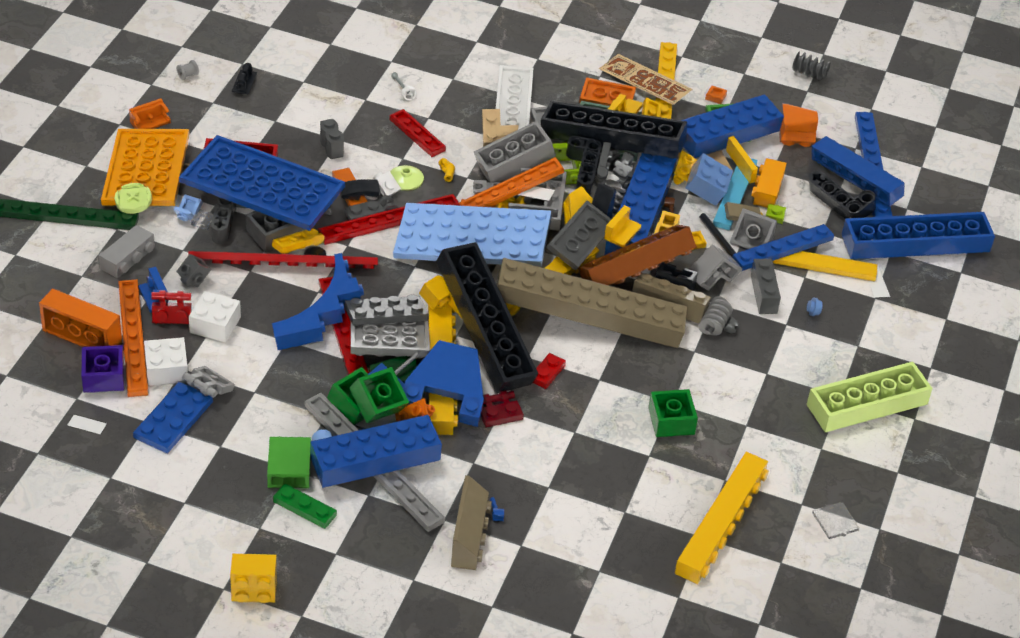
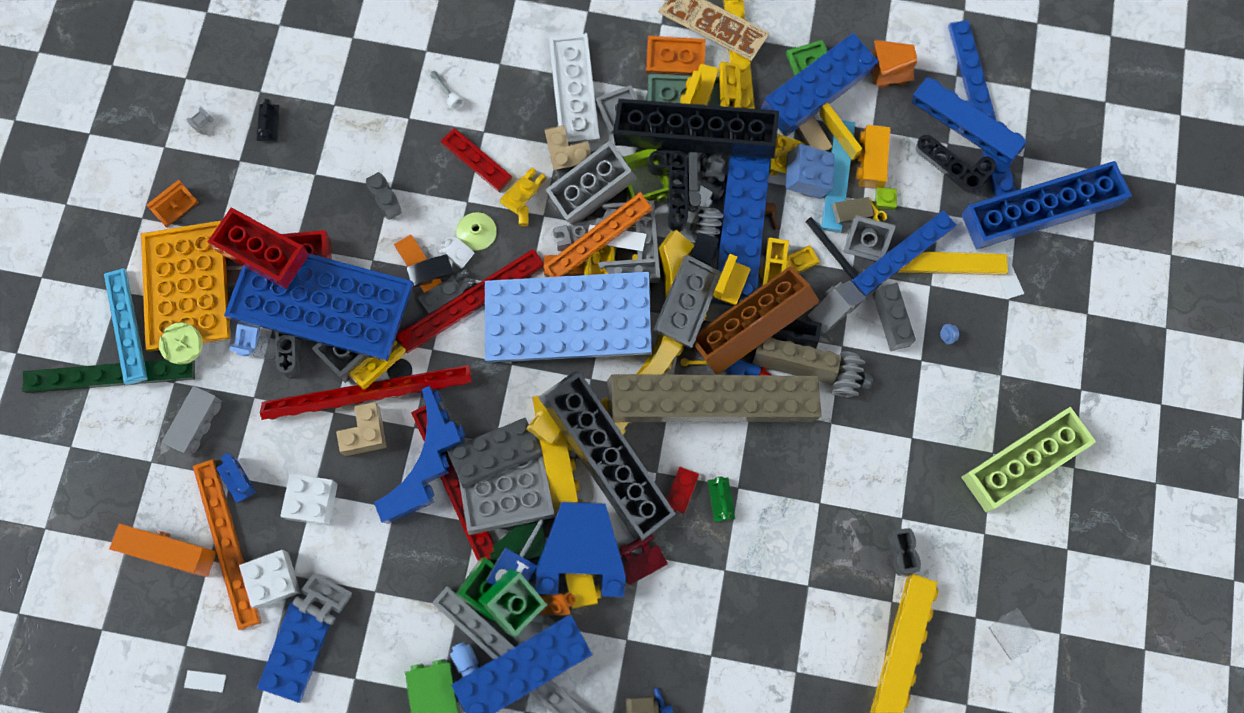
camera: 10 degrees left, 30 degrees up
dark purple brick [81,345,124,393] -> none
red plate [151,290,192,324] -> none
dark grey brick [176,254,211,287] -> none
green brick [648,389,698,437] -> none
orange tile [705,85,727,104] -> none
none -> medium azure tile [104,268,148,385]
none -> red brick [207,207,309,289]
none -> tan brick [336,402,387,456]
none -> yellow hinge [500,167,546,214]
none -> green hinge [707,476,735,522]
none -> dark grey brick [888,528,921,576]

